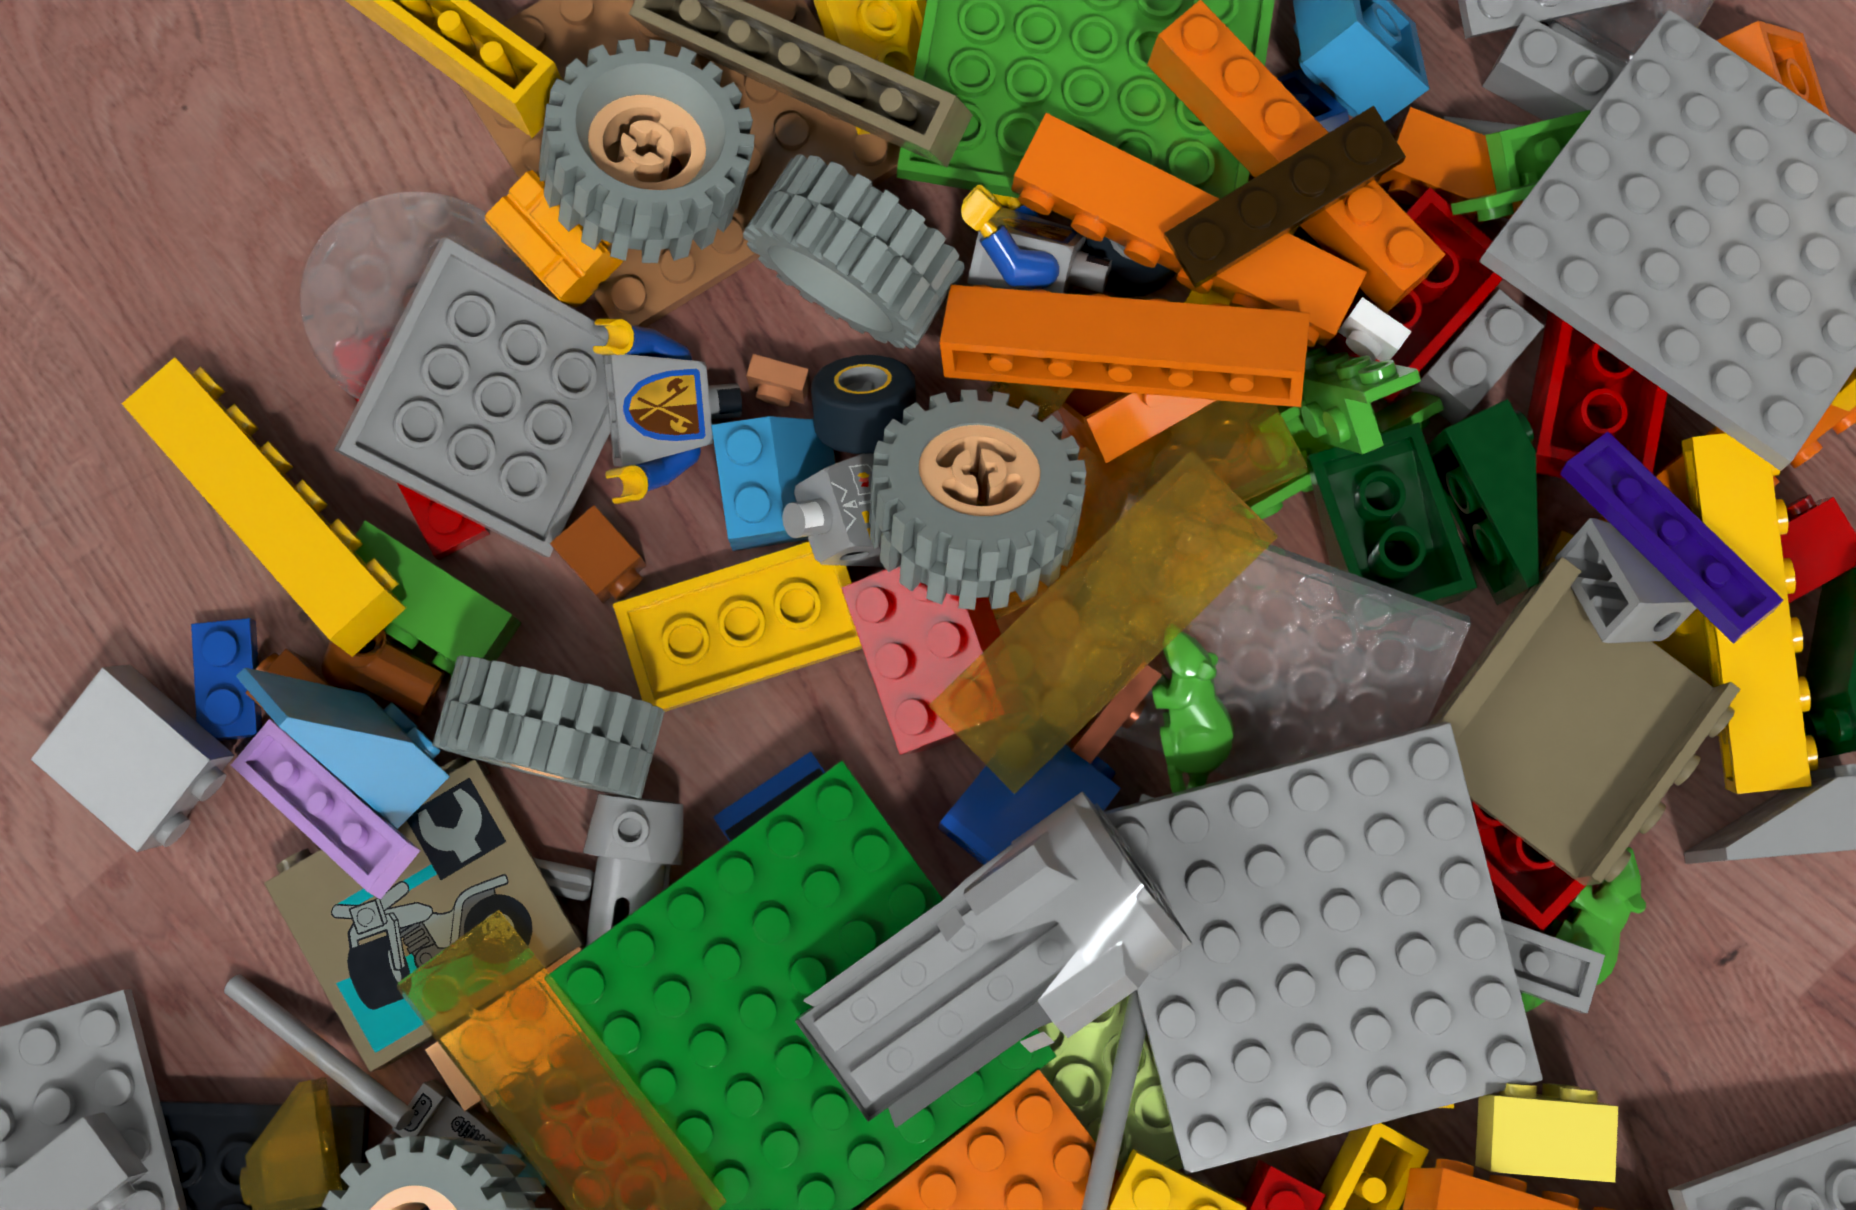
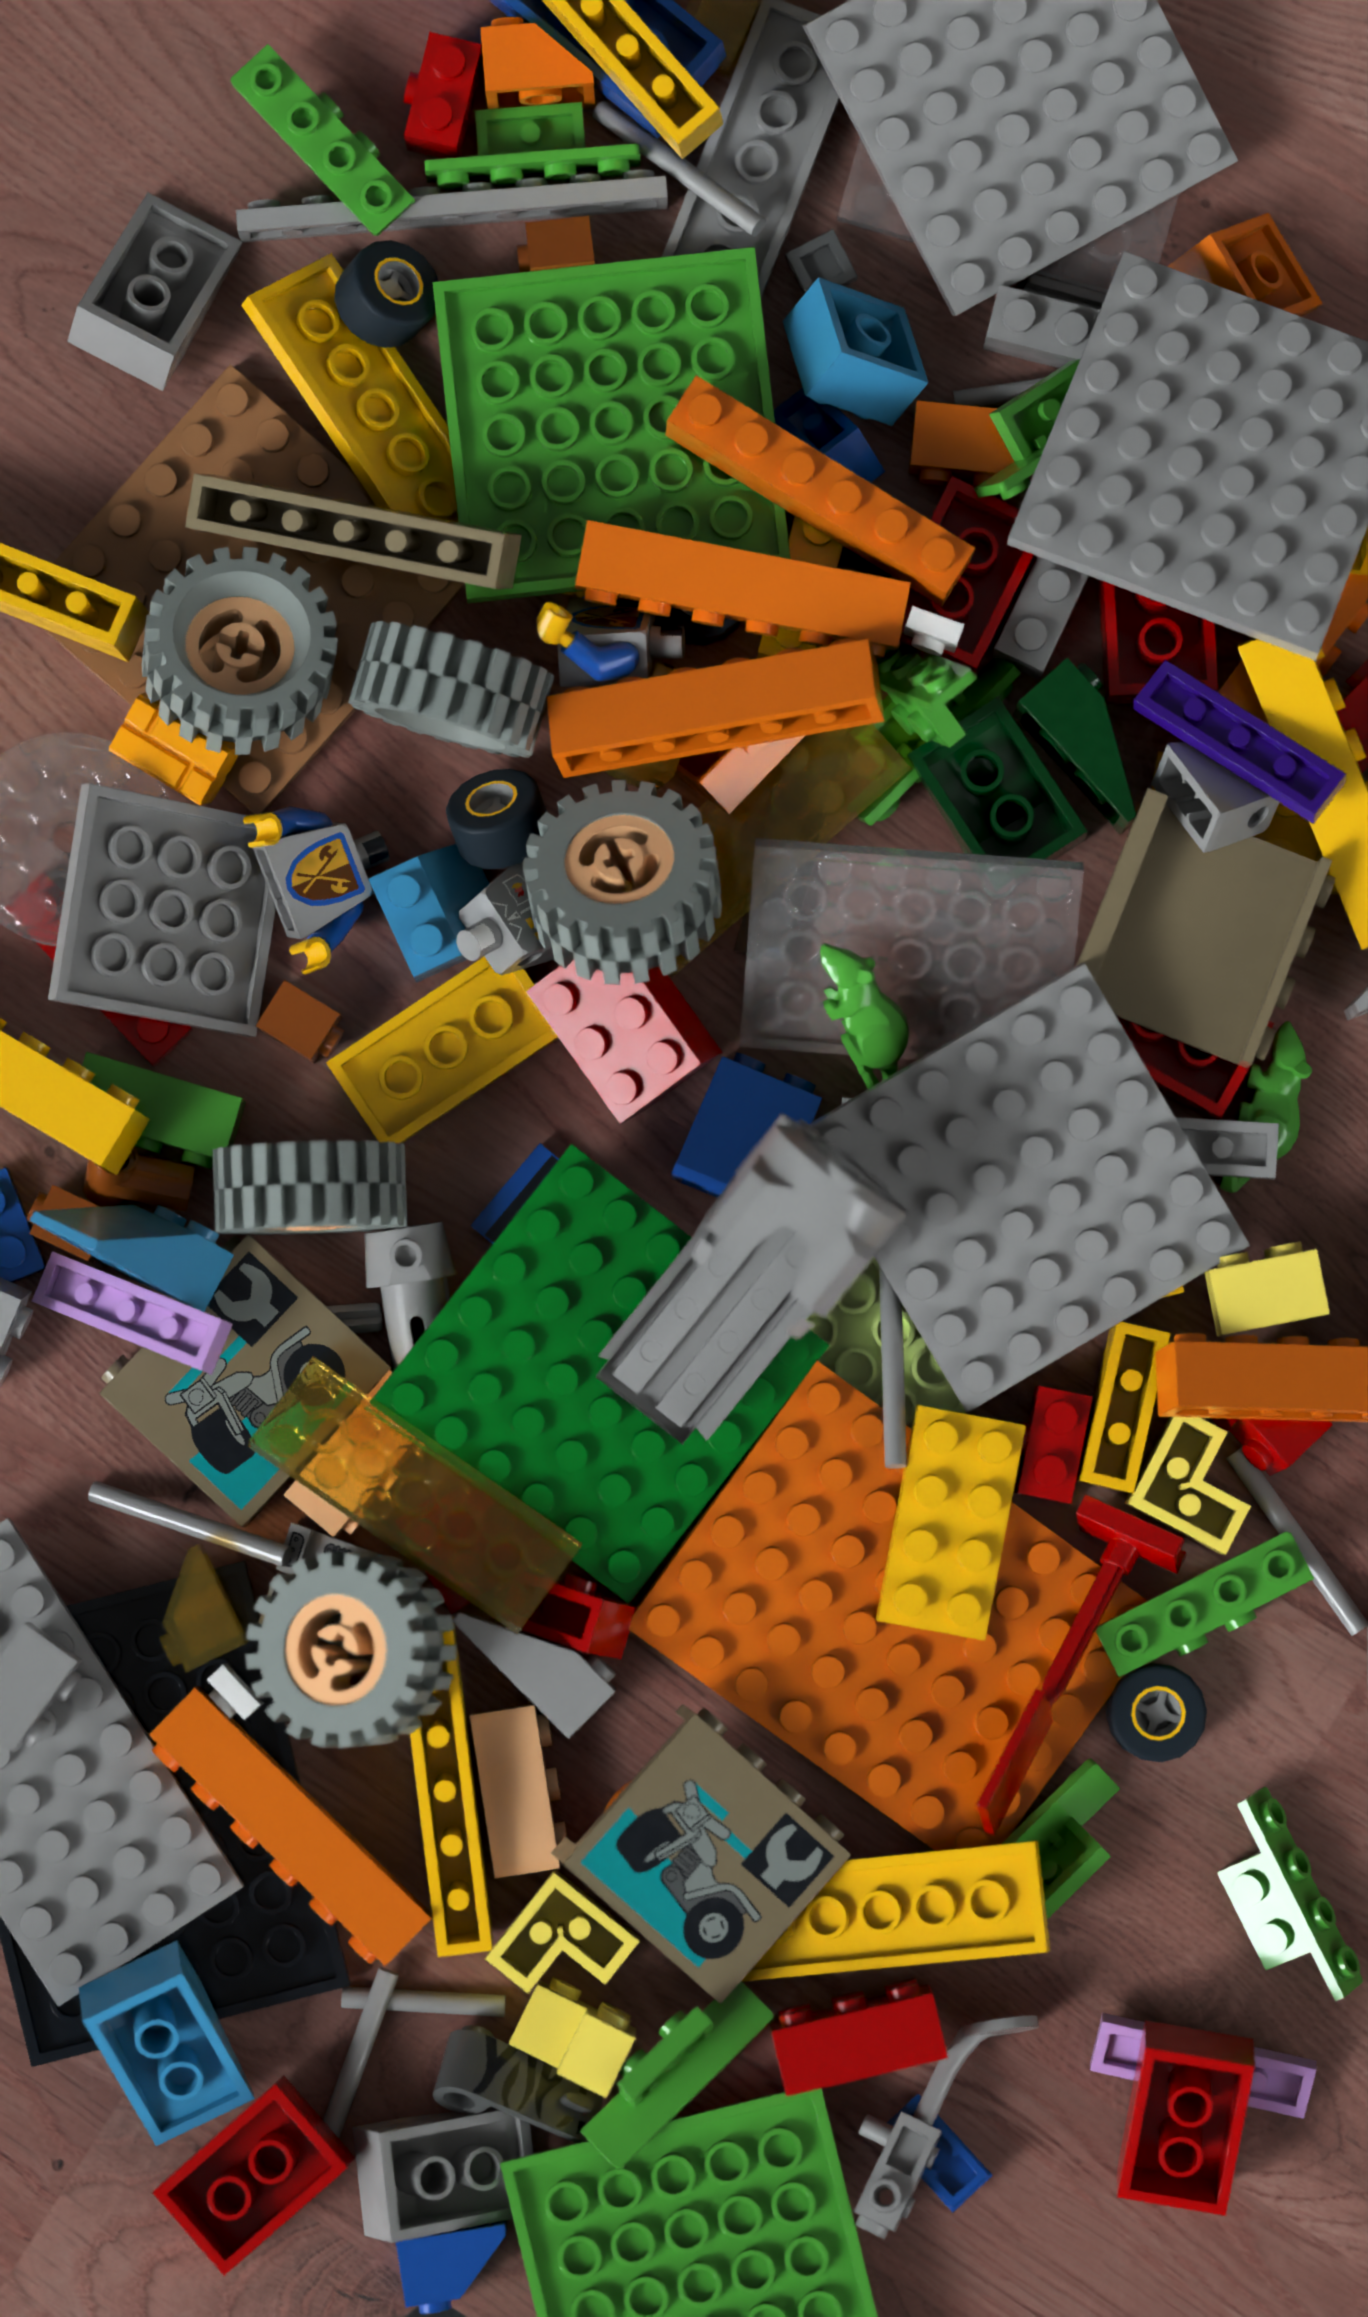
camera: 10 degrees left, 5 degrees up
nougat plate [746,354,810,407] -> none
clear yellow plate [928,450,1279,794] -> none
copper plate [1071,639,1162,764] -> none
dark brown plate [1164,106,1406,288] -> none

